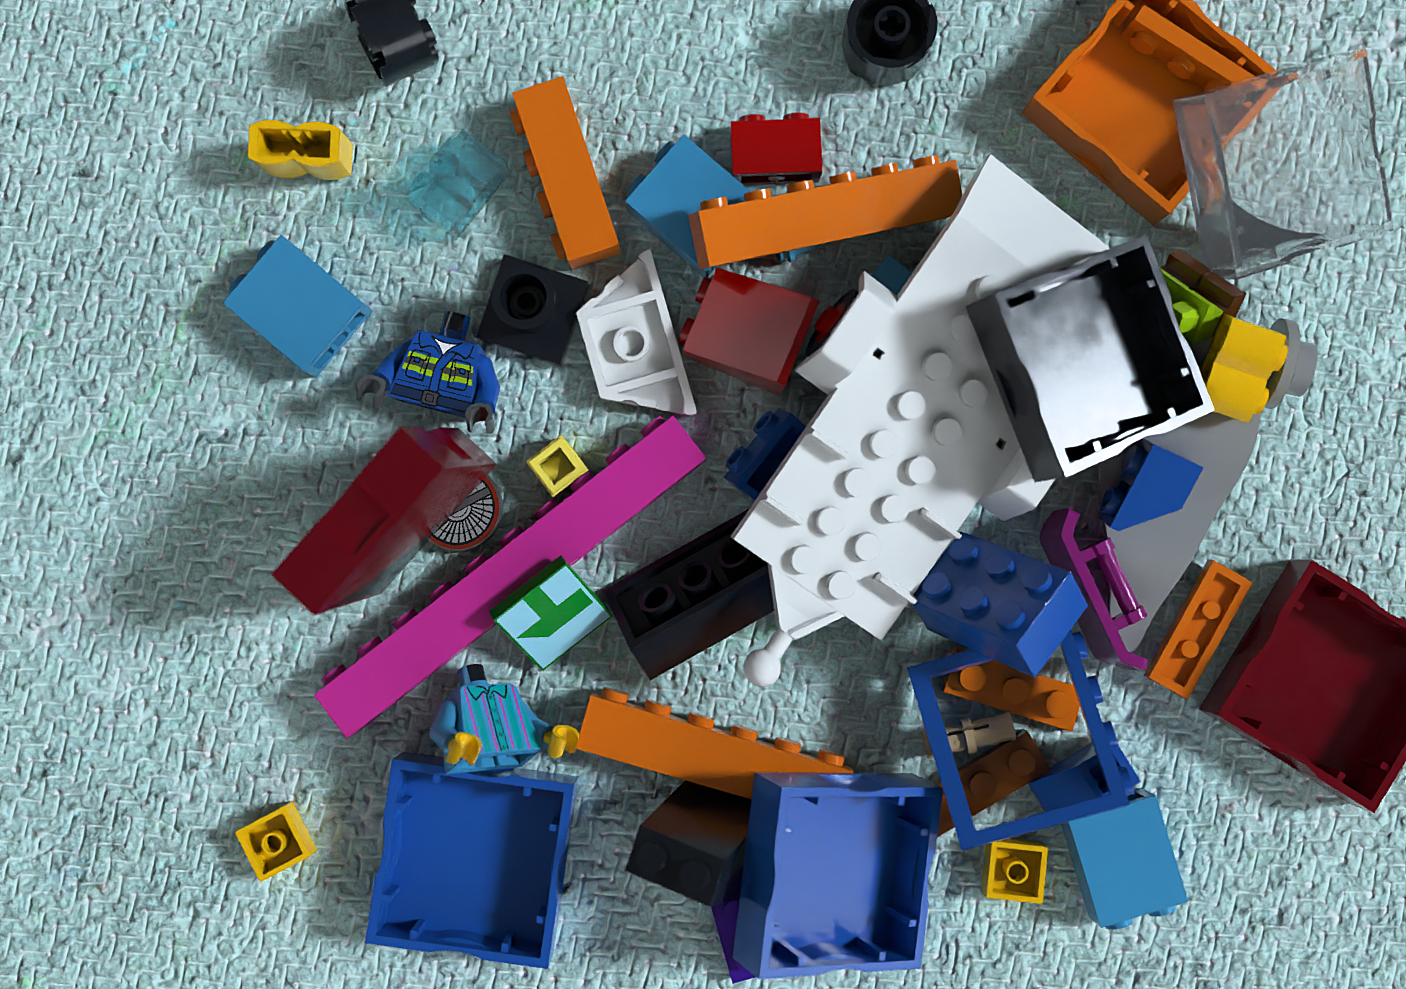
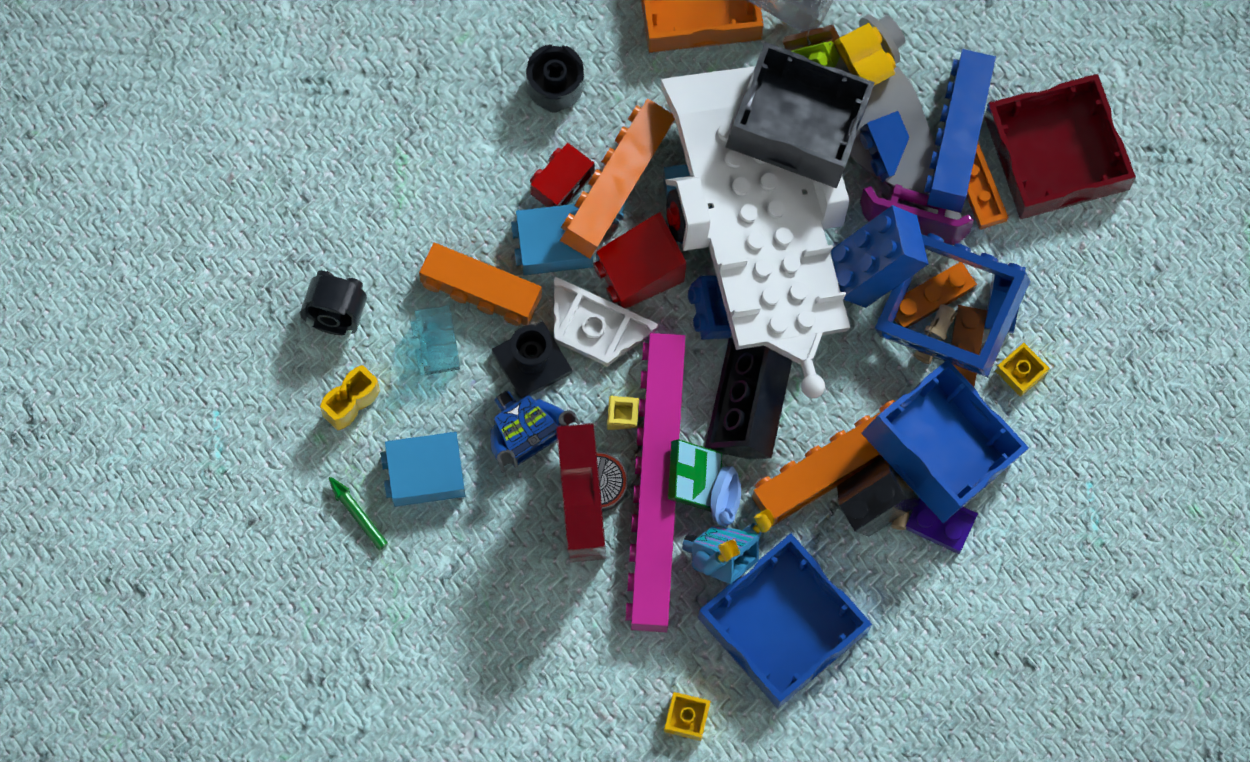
camera: 50 degrees left, 15 degrees down
dark azure brick [1061,788,1189,930] -> none
none -> green piece [329,477,388,551]
none -> light blue arm [711,466,741,527]
none -> blue brick [924,49,996,213]

